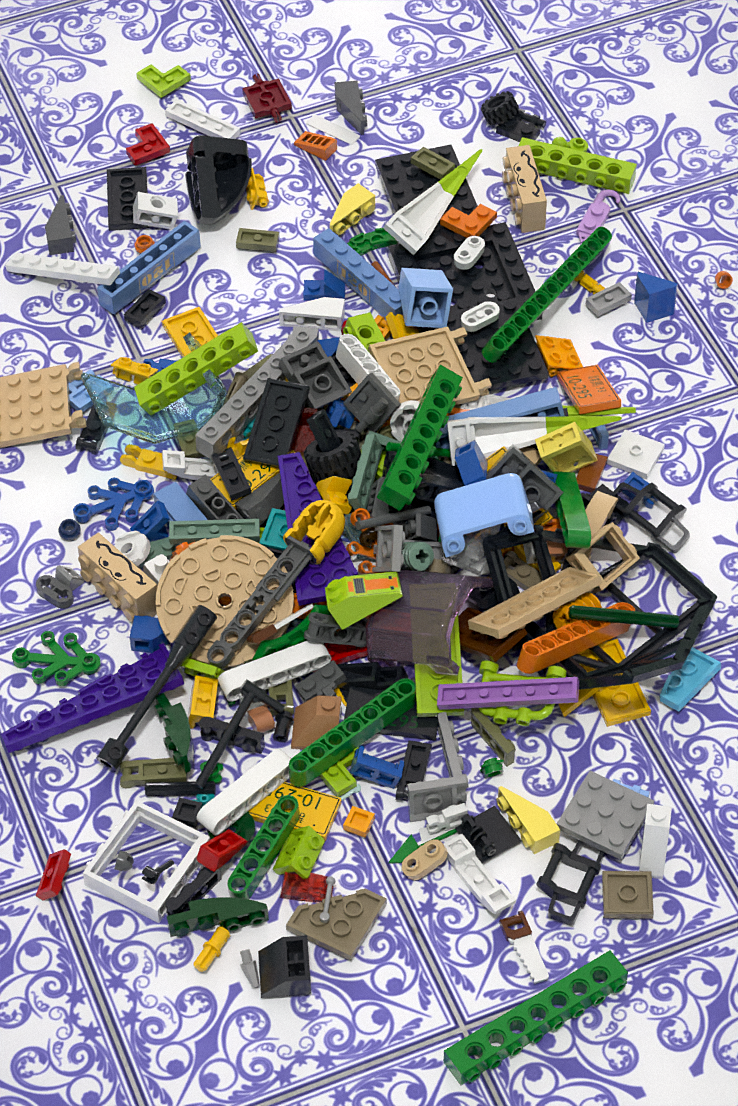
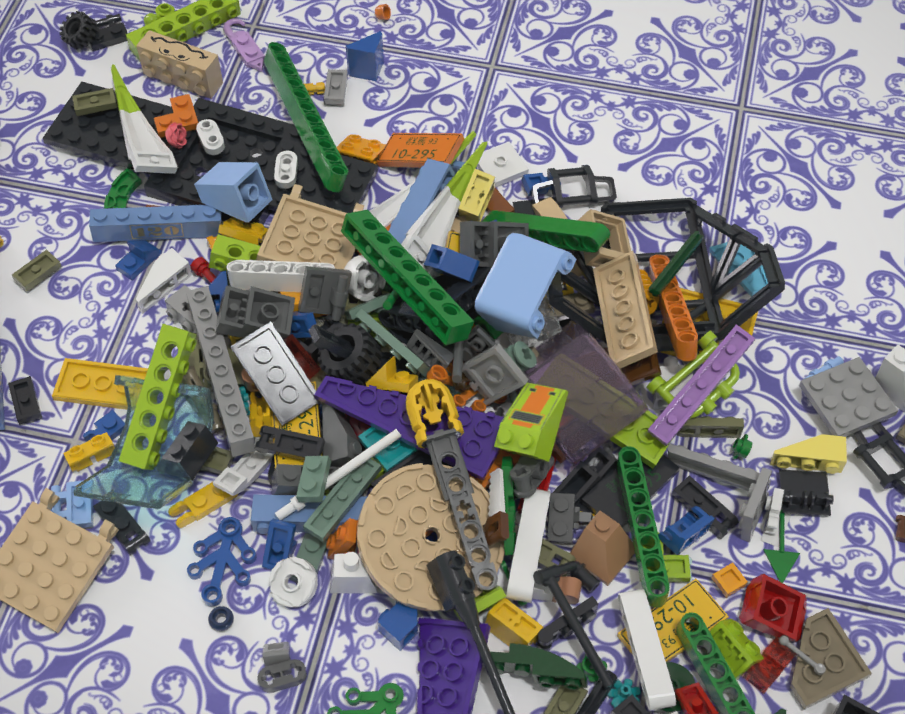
camera: 55 degrees left, 5 degrees up
tan brick [78,532,157,622] -> none
light yellow slope [330,183,375,236] -> none
tan plate [402,840,448,880] -> none
white slope [443,834,516,914] -> none
none -> black slope [155,421,218,481]
none -> coral plate [165,122,187,148]
none -> white bar [275,429,402,520]
none -> sand green plate [296,456,331,502]
none -> red slope [739,573,807,642]

